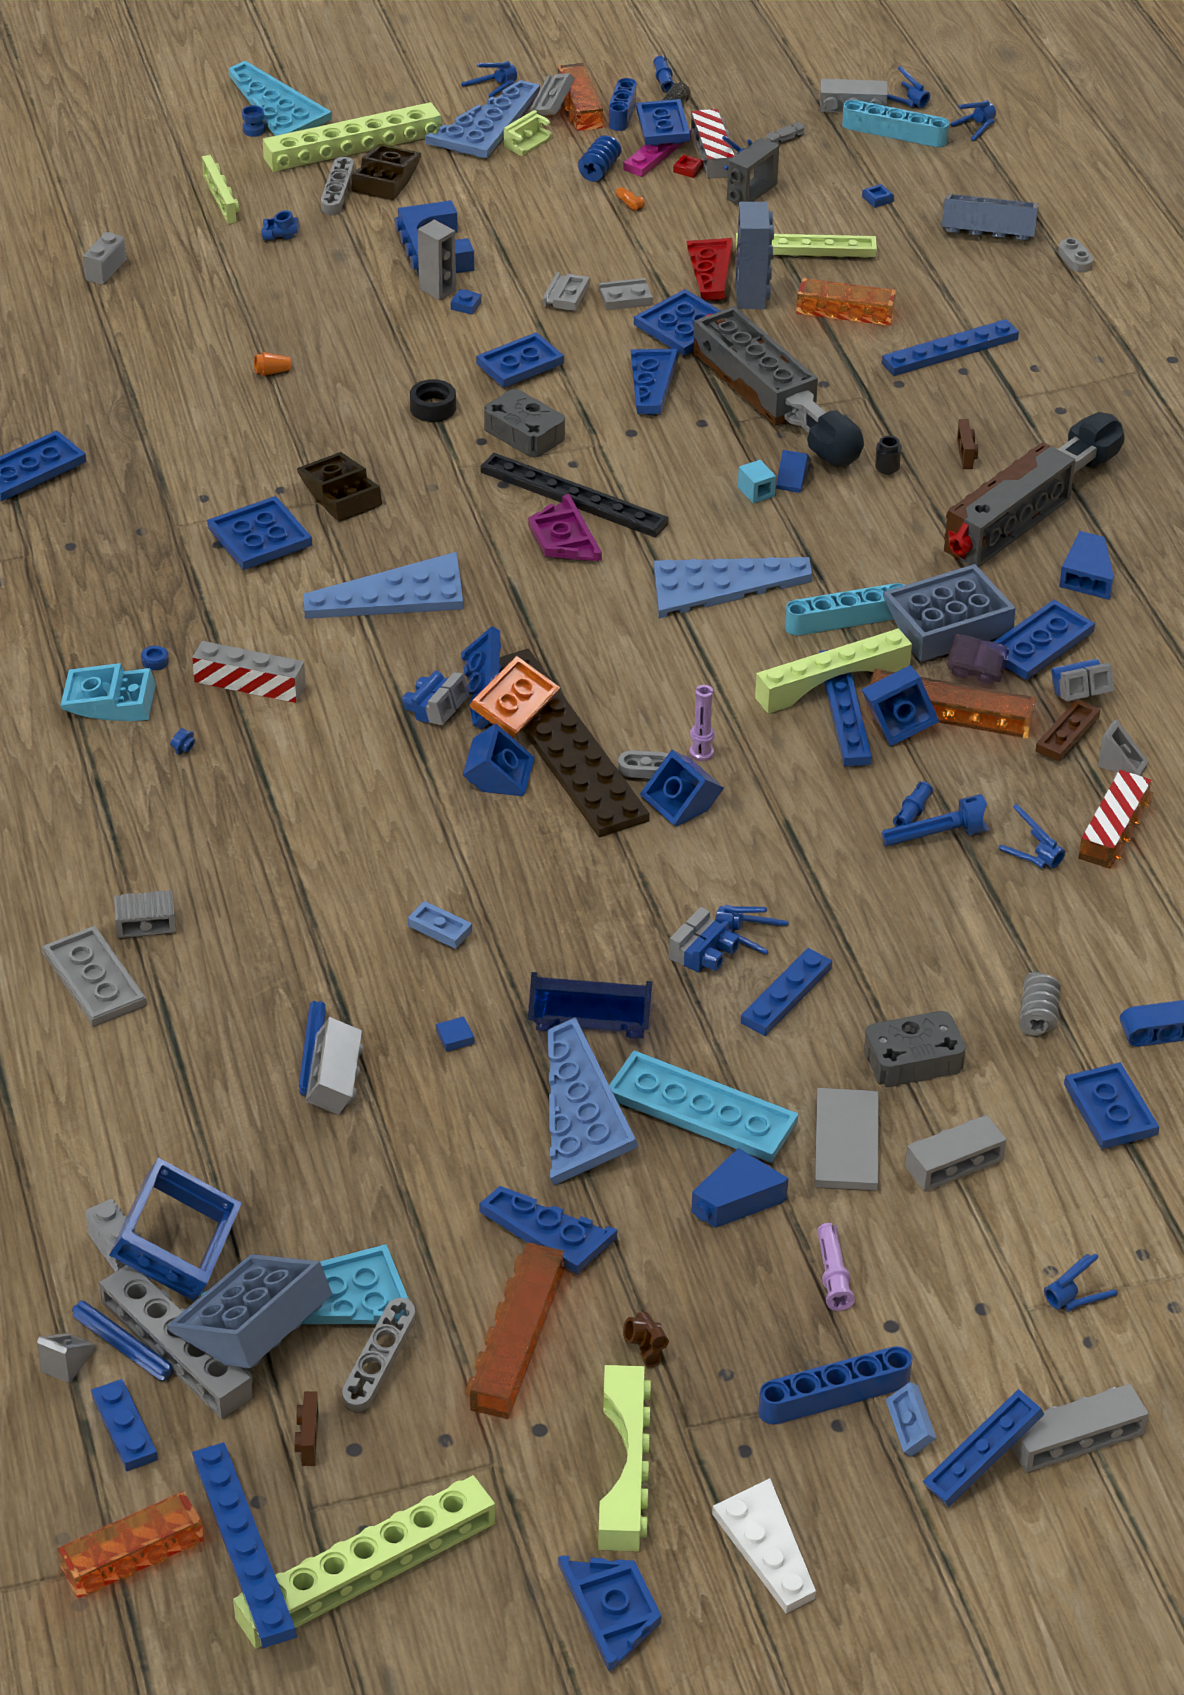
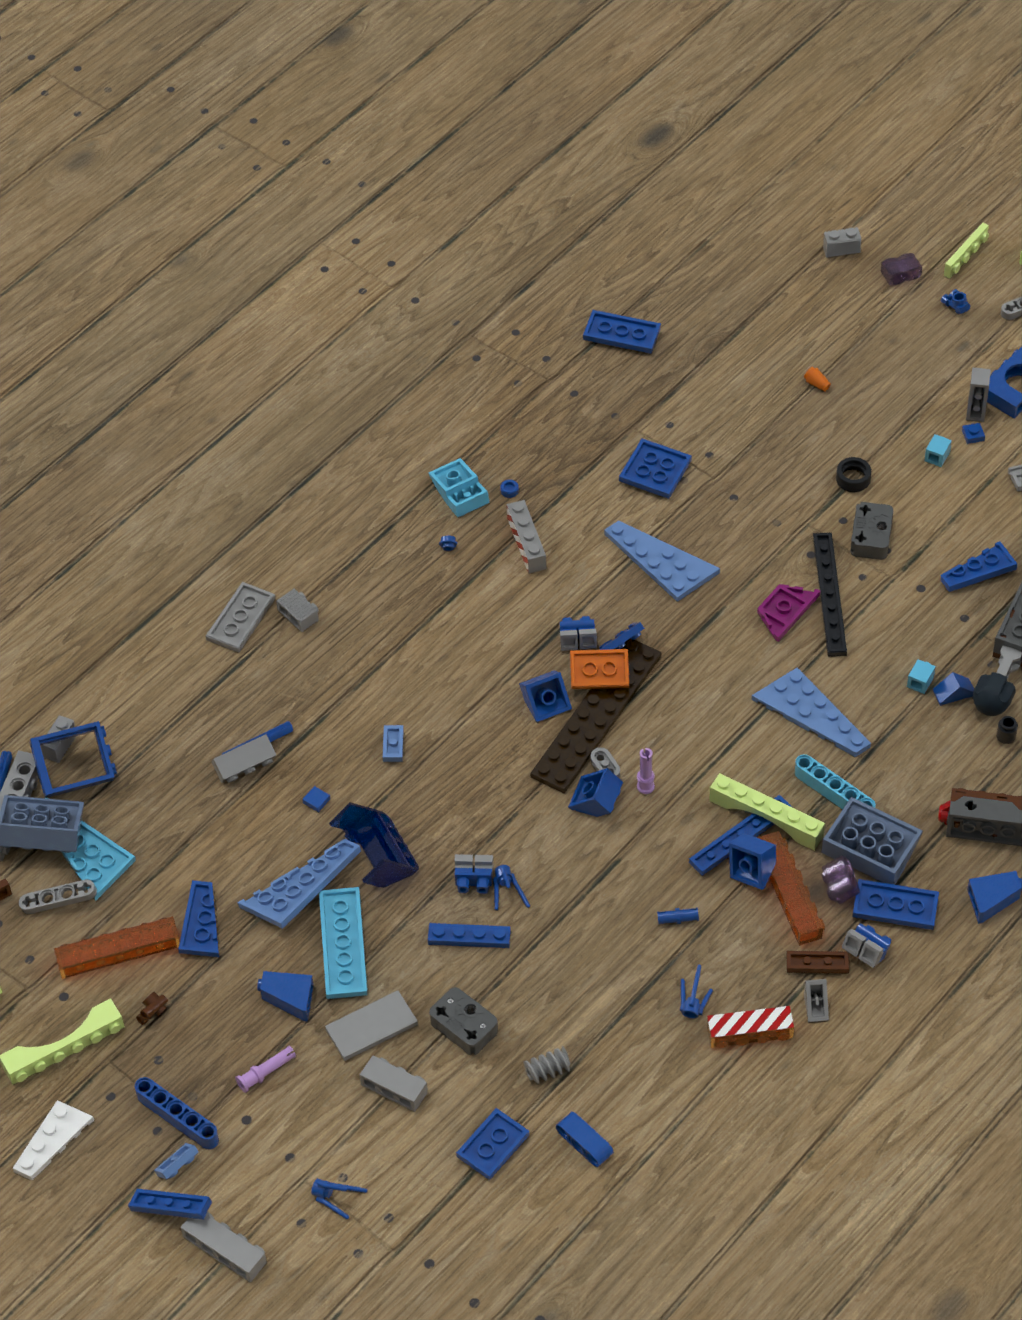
camera: 60 degrees right, 10 degrees up
dark brown slope [297,452,383,521] -> none
blue plate [476,332,564,388] -> none
blue piece [881,794,989,847] -> none
none -> clear purple brick [881,253,922,285]
none -> medium azure brick [925,434,952,467]

